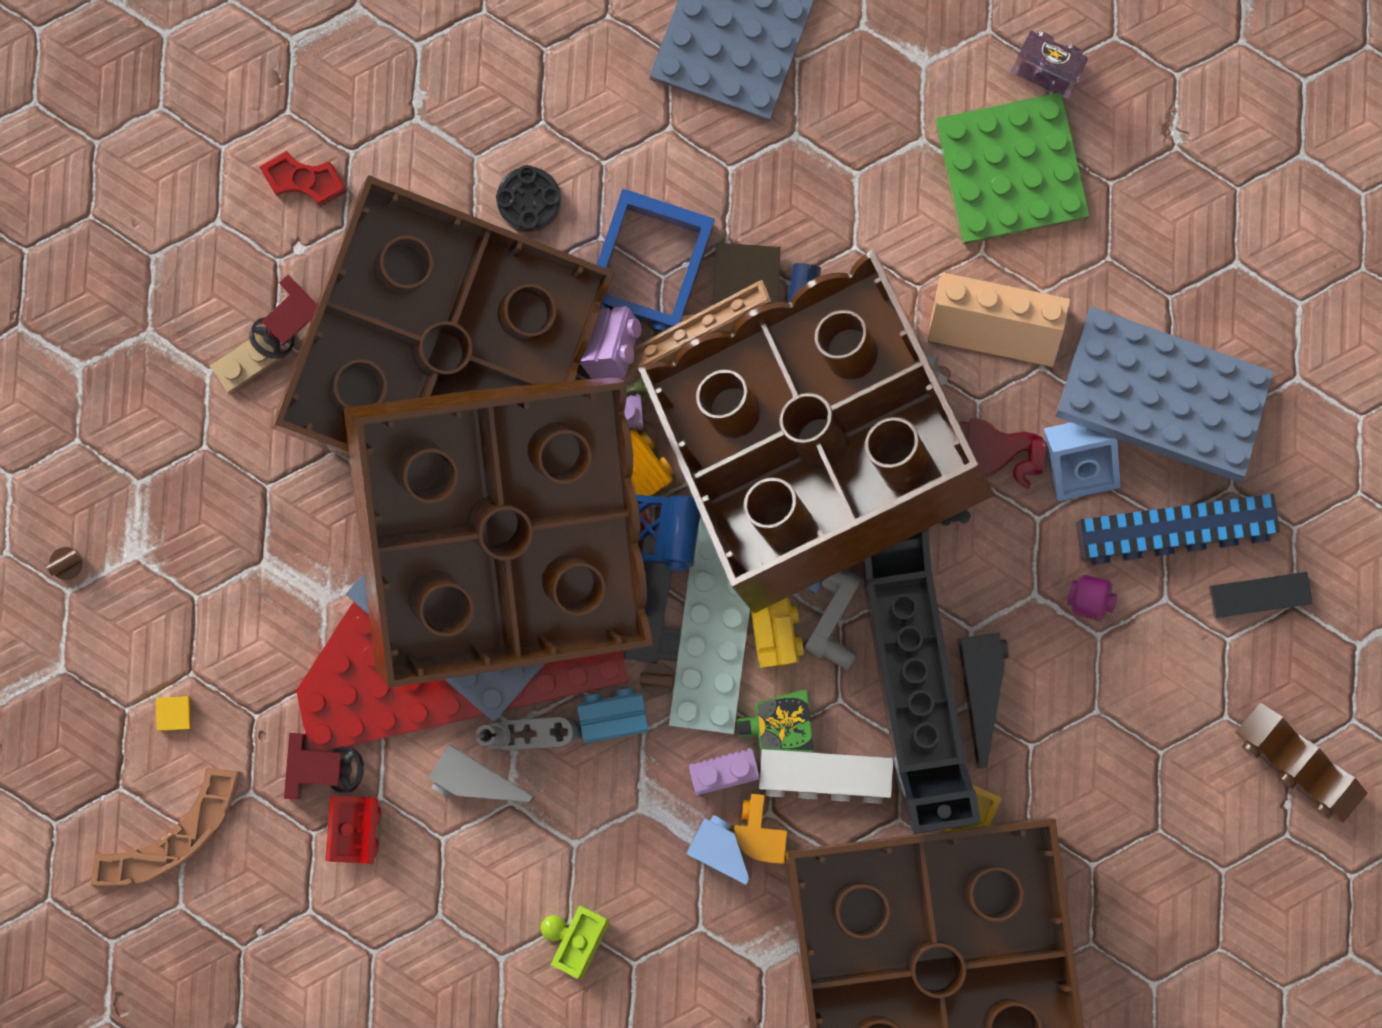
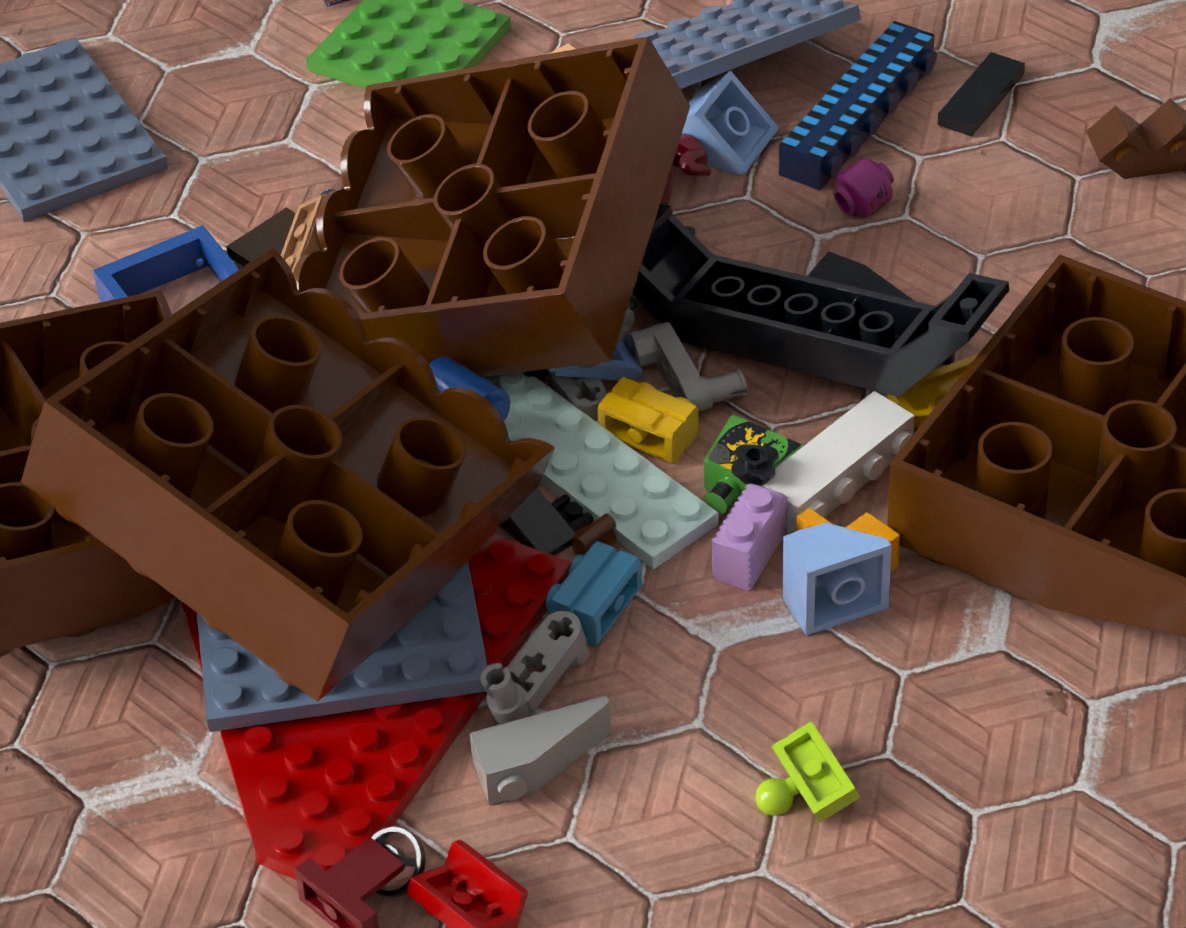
camera: 45 degrees left, 40 degrees down
none -> black plate [731,444,779,486]

